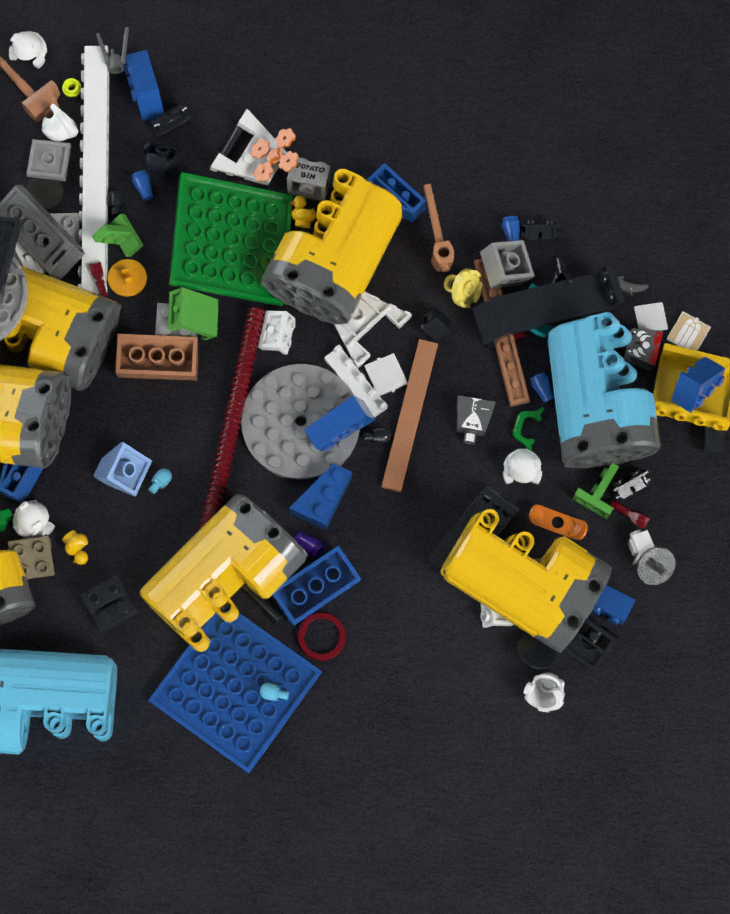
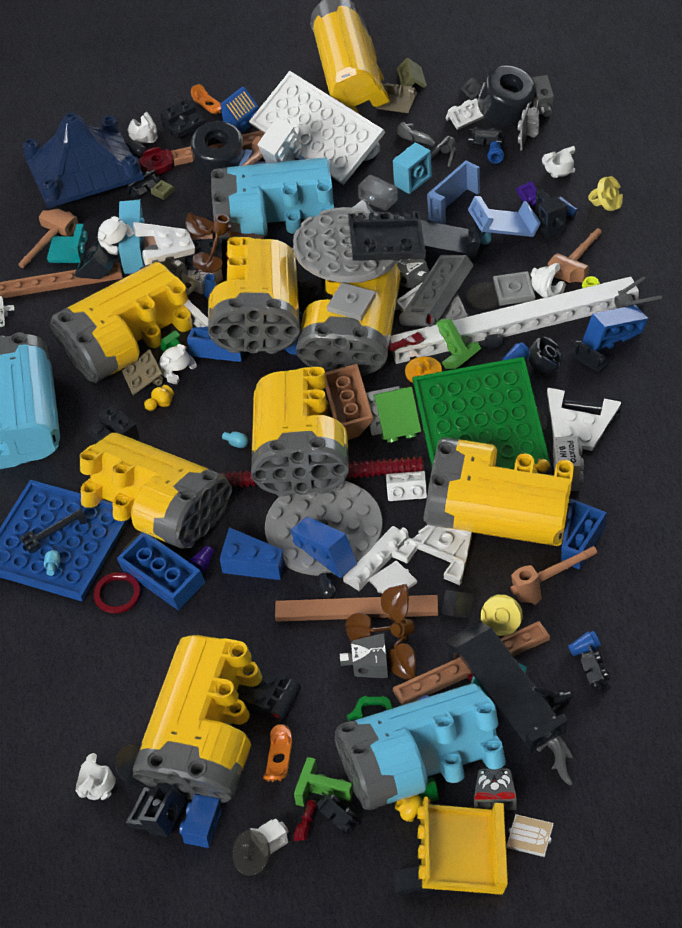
camera: 85 degrees right, 25 degrees down
white helmet [9,31,47,69] -> none
light blue slope [93,442,152,496] -> none
orange plant [250,128,299,182] -> none
light grey brick [480,240,534,288] -> none
white helmet [503,449,542,484] -> none
white sticker [634,302,668,331] -> none
blue wedge [671,356,726,413] -> none
none -> black hinge [20,508,87,553]
none -> piece [251,367,349,497]
none -> light grey plate [327,282,376,321]
none -> reddish brown plant [345,584,416,680]

